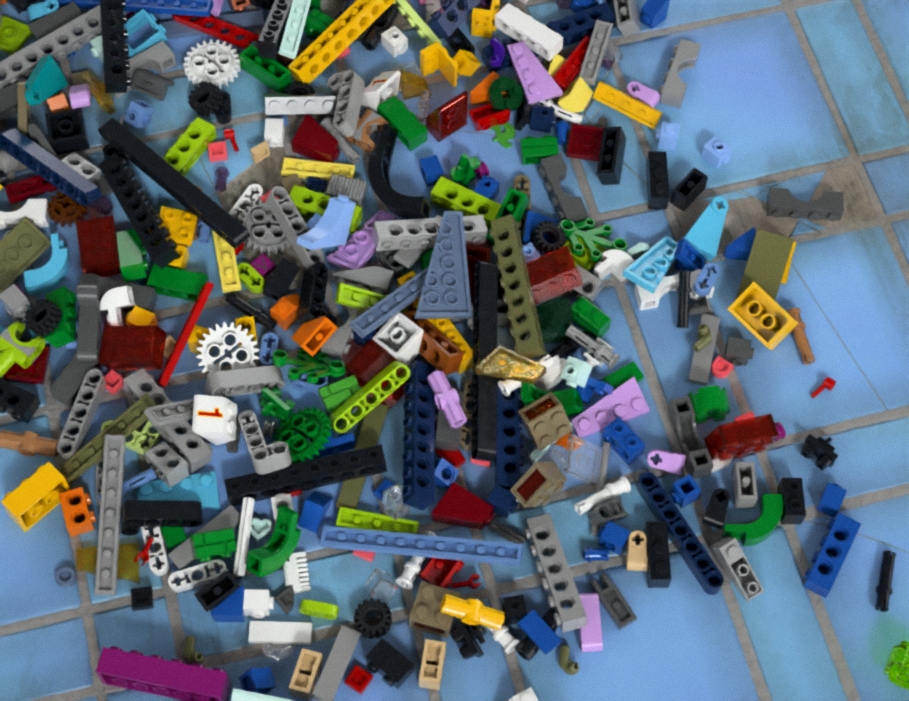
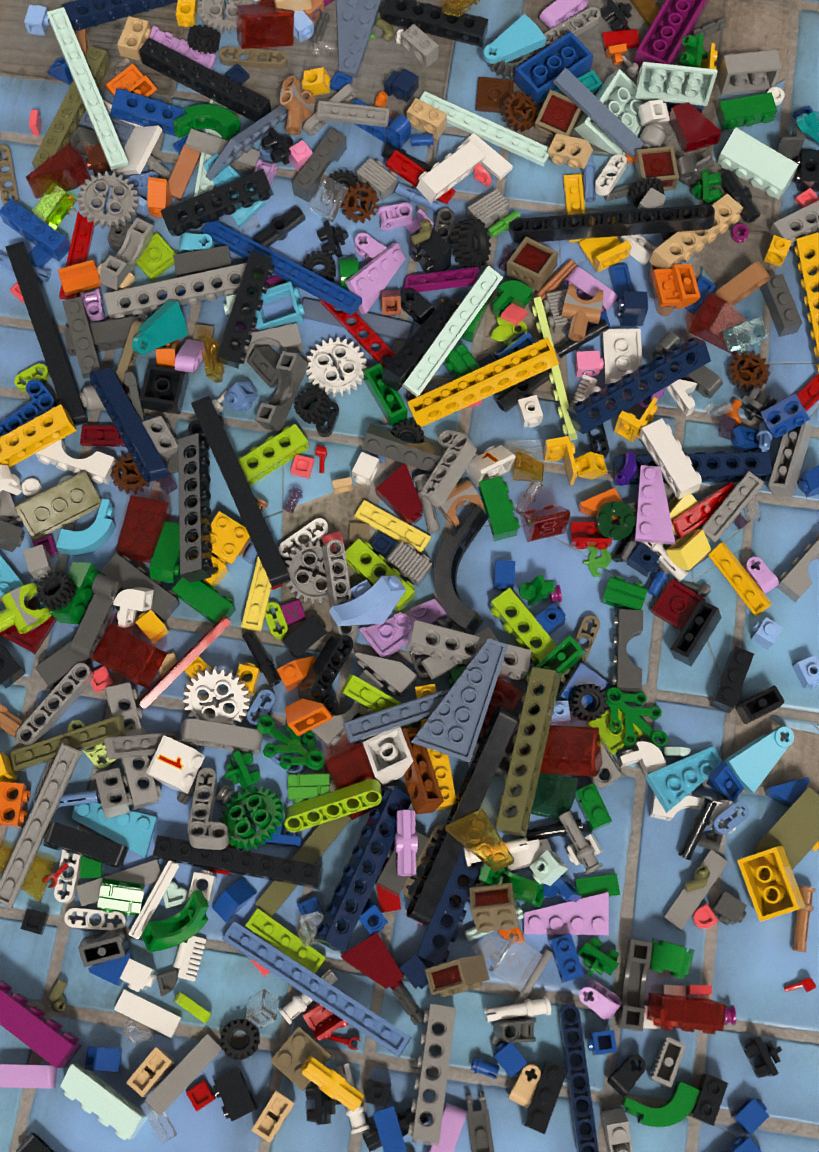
camera: 25 degrees right, 10 degrees up
none -> dark grey arch [254,351,309,433]
none -> green hips [578,937,619,976]

